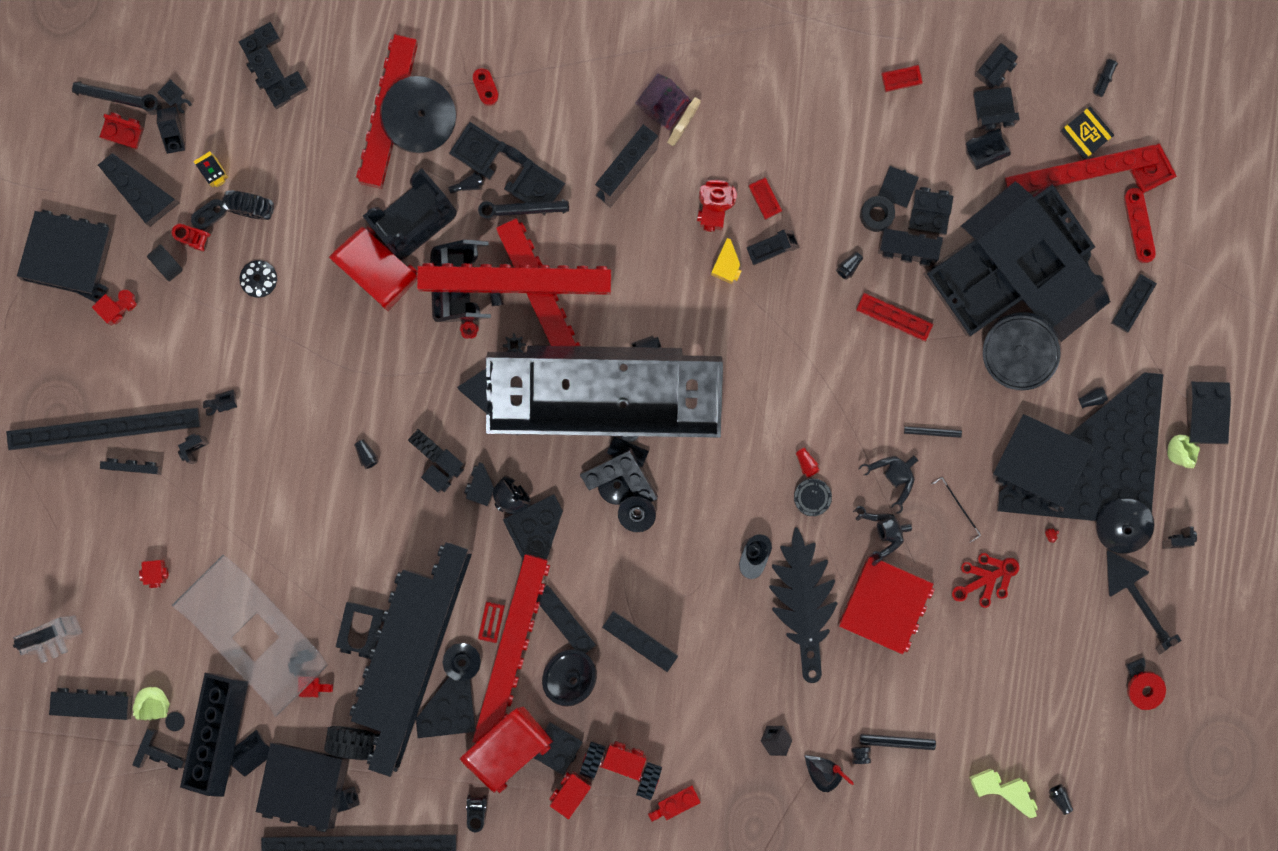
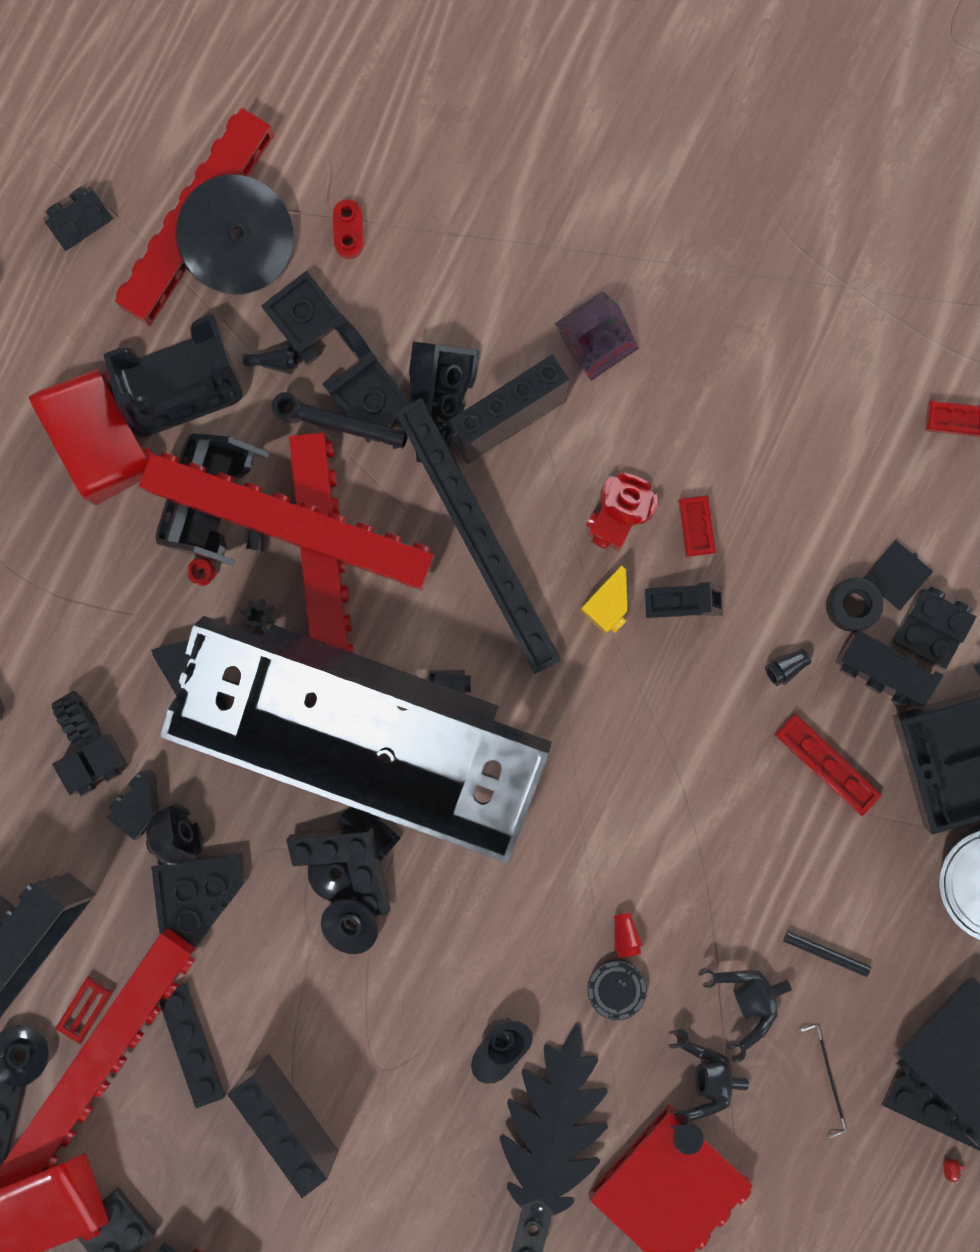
camera: 30 degrees right, 0 degrees up
black bracket [238,22,308,109] -> none
black dish [542,649,597,707] -> none
tan tile [667,97,701,146] -> none
red plant [951,553,1020,608] -> none
none -> black bracket [43,186,113,251]
none -> black plate [395,398,561,674]
none -> black wedge [409,341,479,463]
none -> black piece [673,1123,704,1155]

